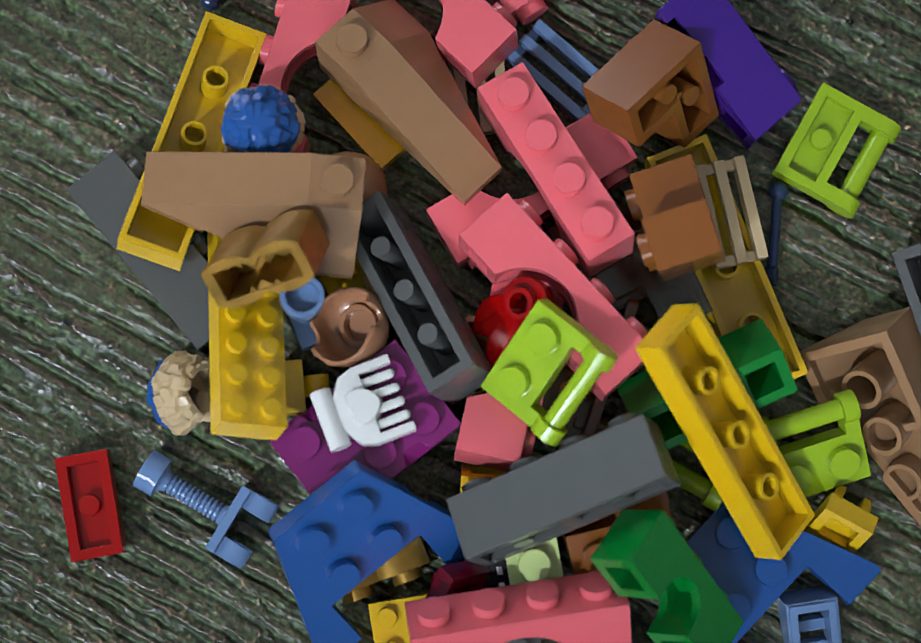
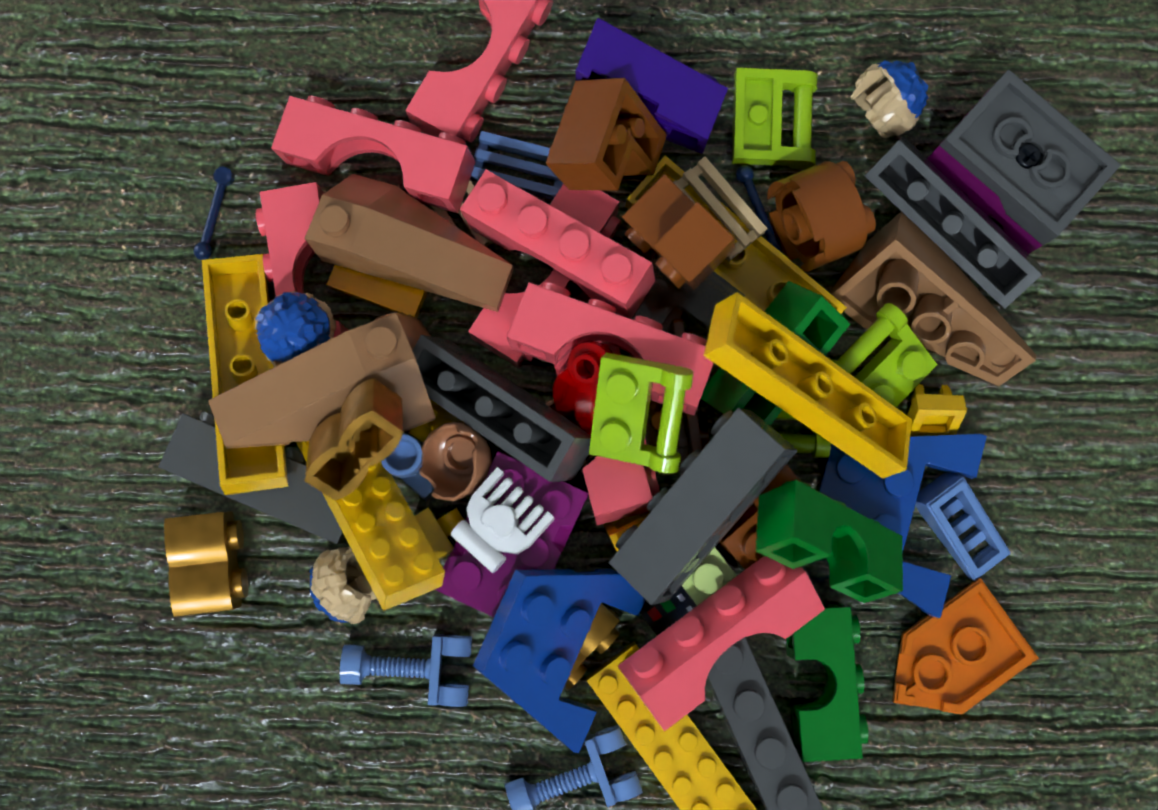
camera: 30 degrees left, 0 degrees up
red plate [54,449,127,562] -> none
dark red plate [425,560,491,599] -> none
none -> pearl gold brick [164,511,249,617]
none -> dark orange brick [767,161,876,272]

